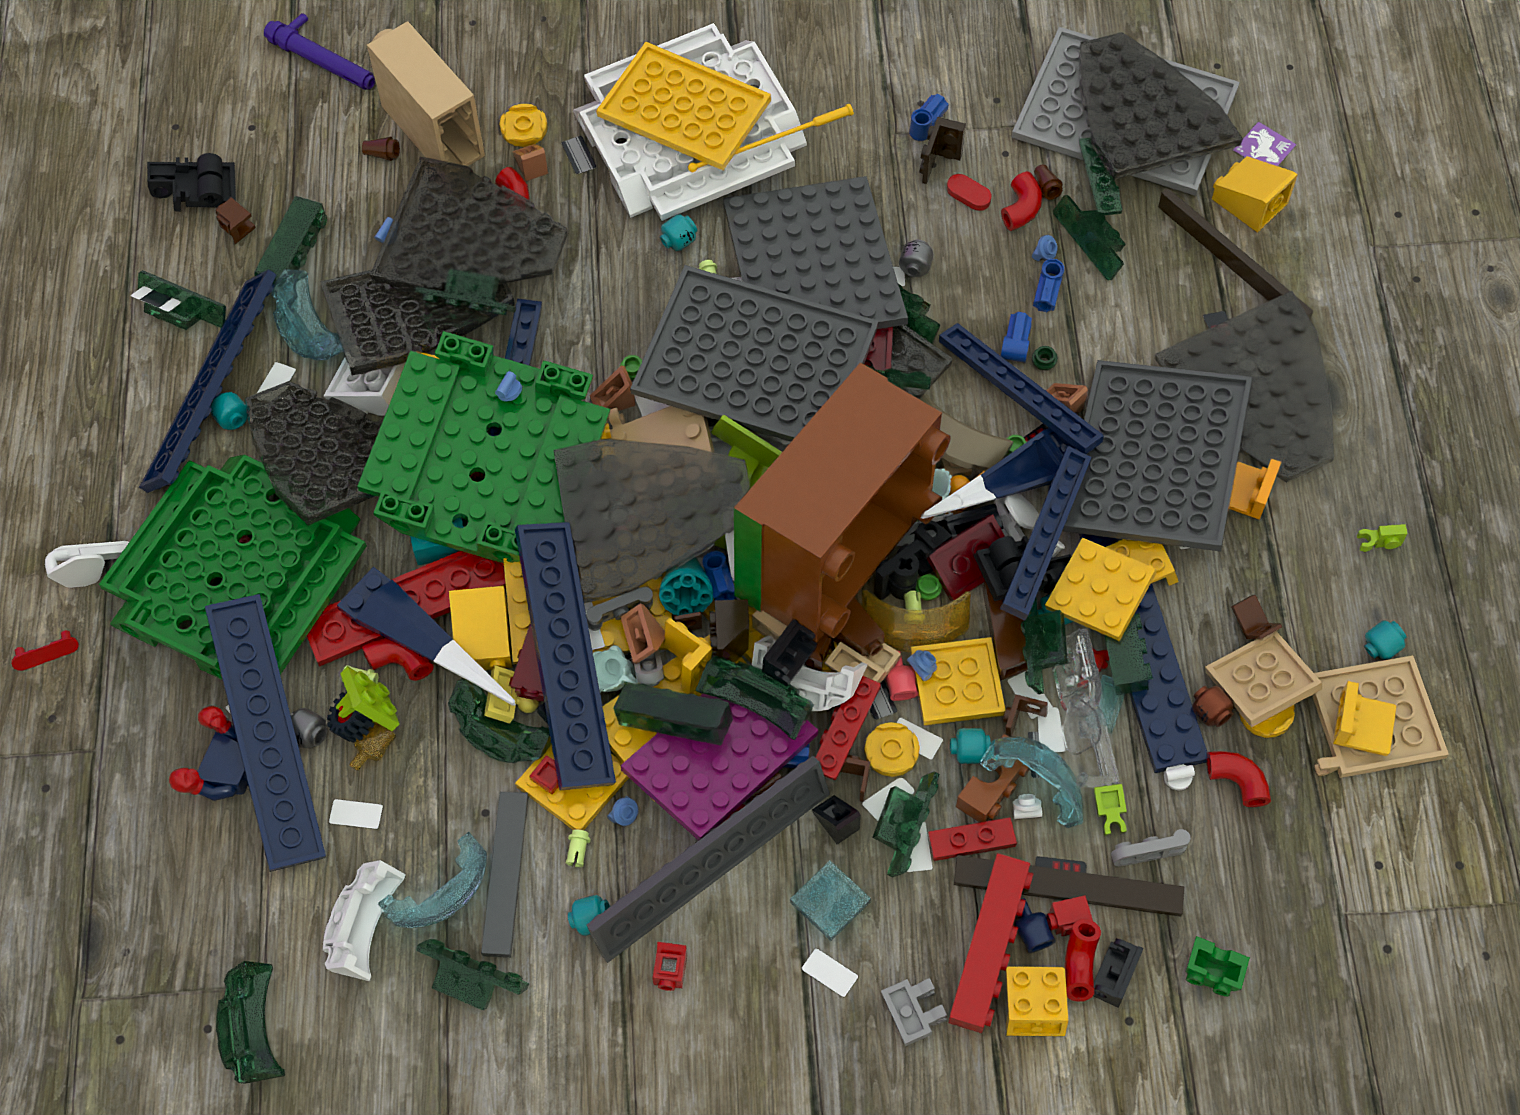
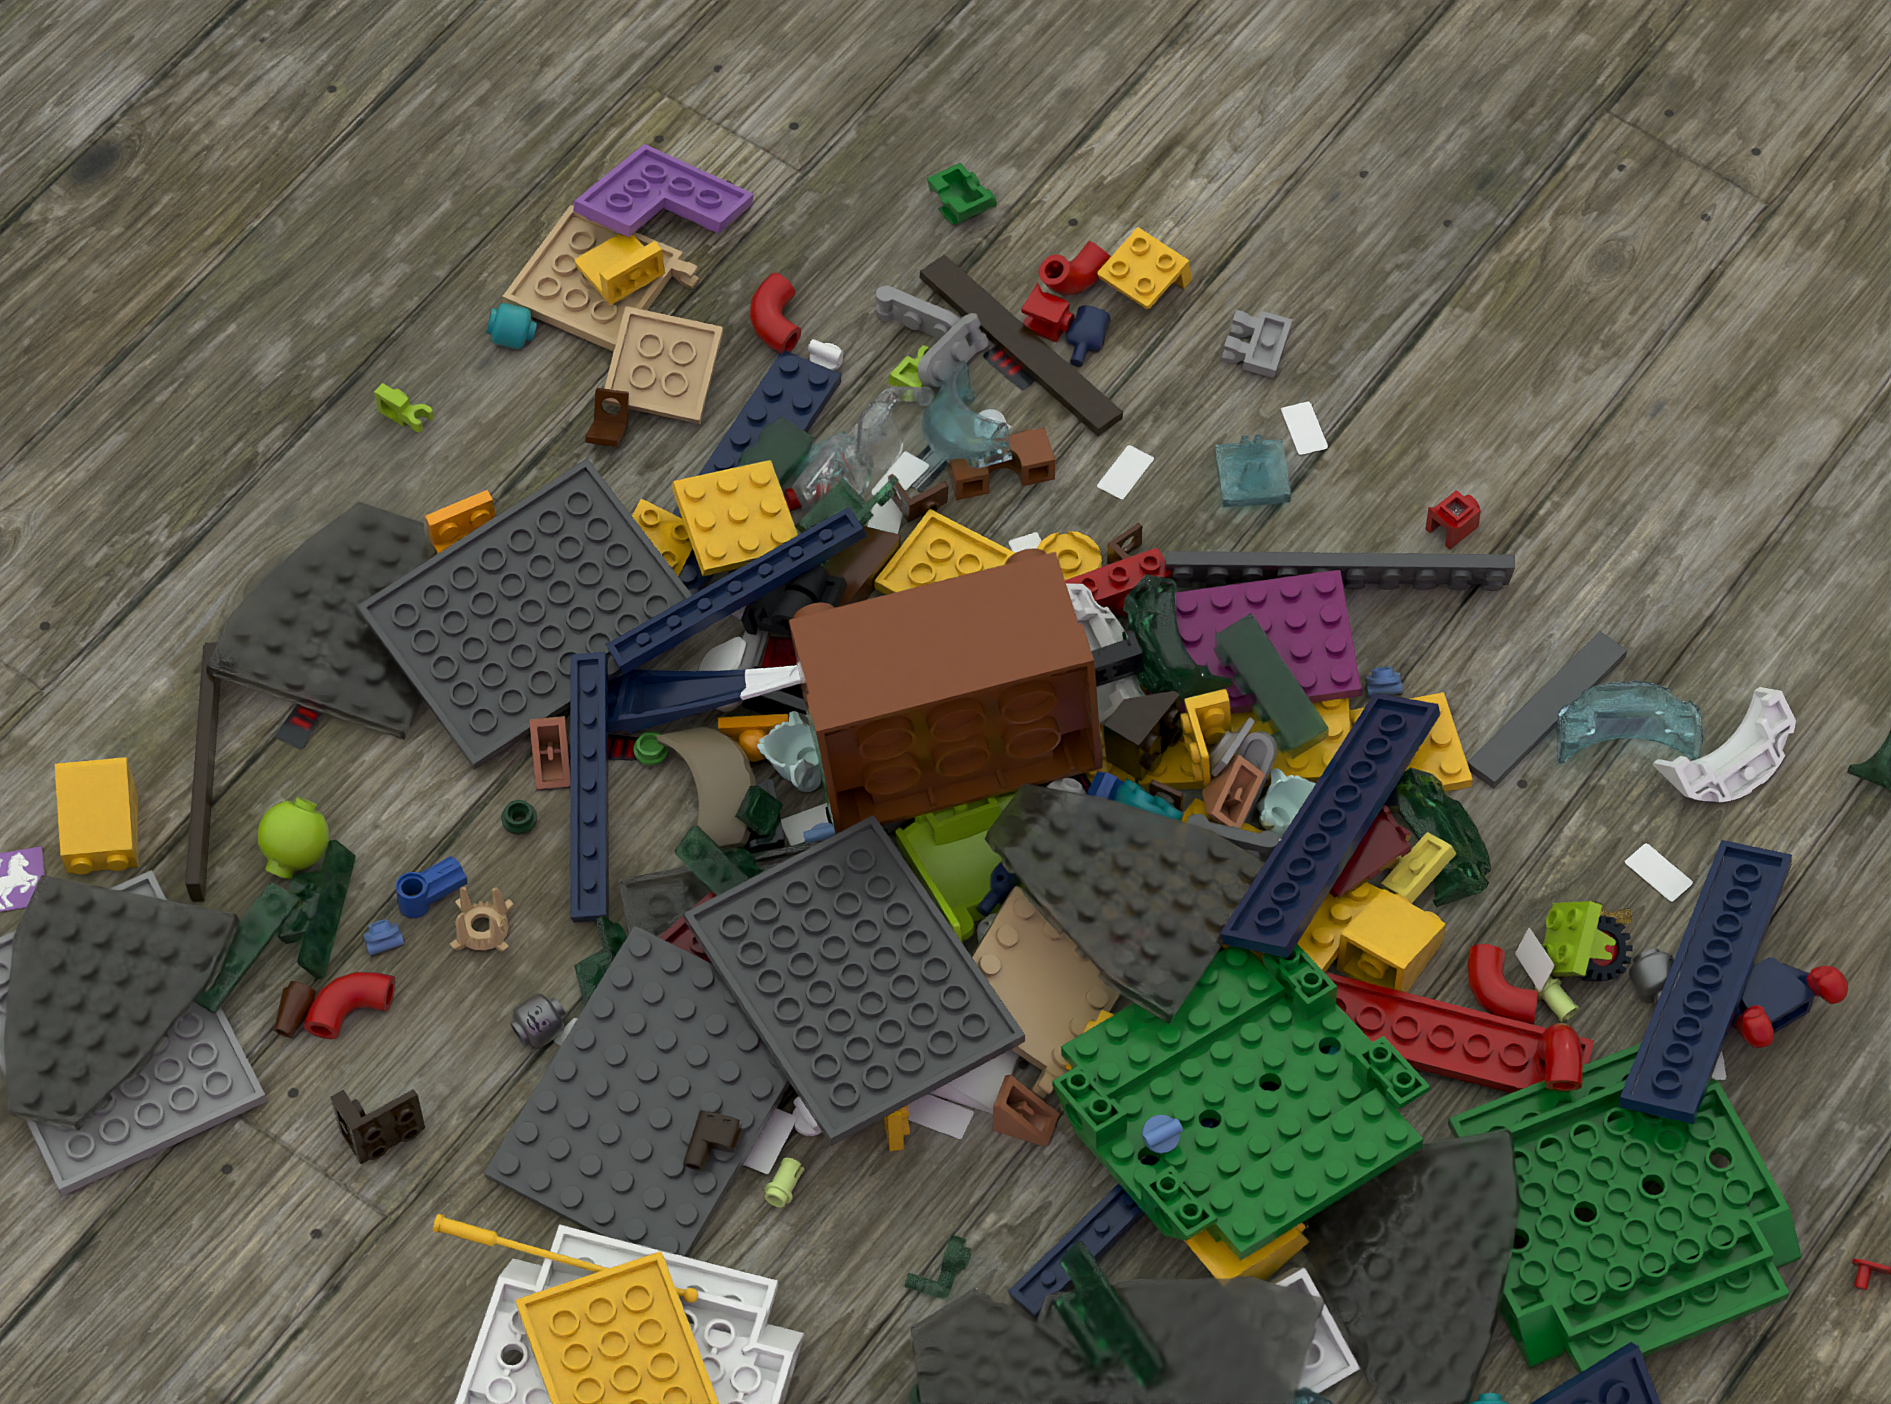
camera: 140 degrees left, 5 degrees down
white piece [45,541,129,588] -> none
dark blue plate [337,567,516,705] -> none
clear green bracket [416,939,529,1011] -> none
red tile [529,755,559,794] -> none
yellowish green pin [565,829,591,867] -> none
teal head [568,895,610,936] -> none
bright green plate [620,355,643,380] -> none
teal head [660,214,698,251] -> none
black slope [812,795,861,844] -> none
white sticker [862,778,914,821] -> none
clear green bracket [872,771,940,877] -> none
blue piece [909,94,949,141] -> none
red plate [928,817,1017,861] -> none
red tile [947,174,992,211] -> none
red brick [948,853,1034,1033] -> none
teal head [950,728,991,764] -> none
blue piece [1001,312,1032,363] -> none
black hinge [1093,938,1144,1008] -> none
copper head [1192,686,1234,727] -> none
none -> lime brick [257,797,329,879]
none -> tan piece [450,887,514,952]
none -> medium lavender plate [573,144,754,237]
none -> dark brown piece [683,1110,742,1171]
none -> clear green plate [904,1234,972,1299]
none -> light grey plate [918,313,989,387]
none -> light grey piece [1208,717,1255,777]
none -> white sticker [1515,928,1554,991]
none -> red cylinder [1536,1023,1583,1091]

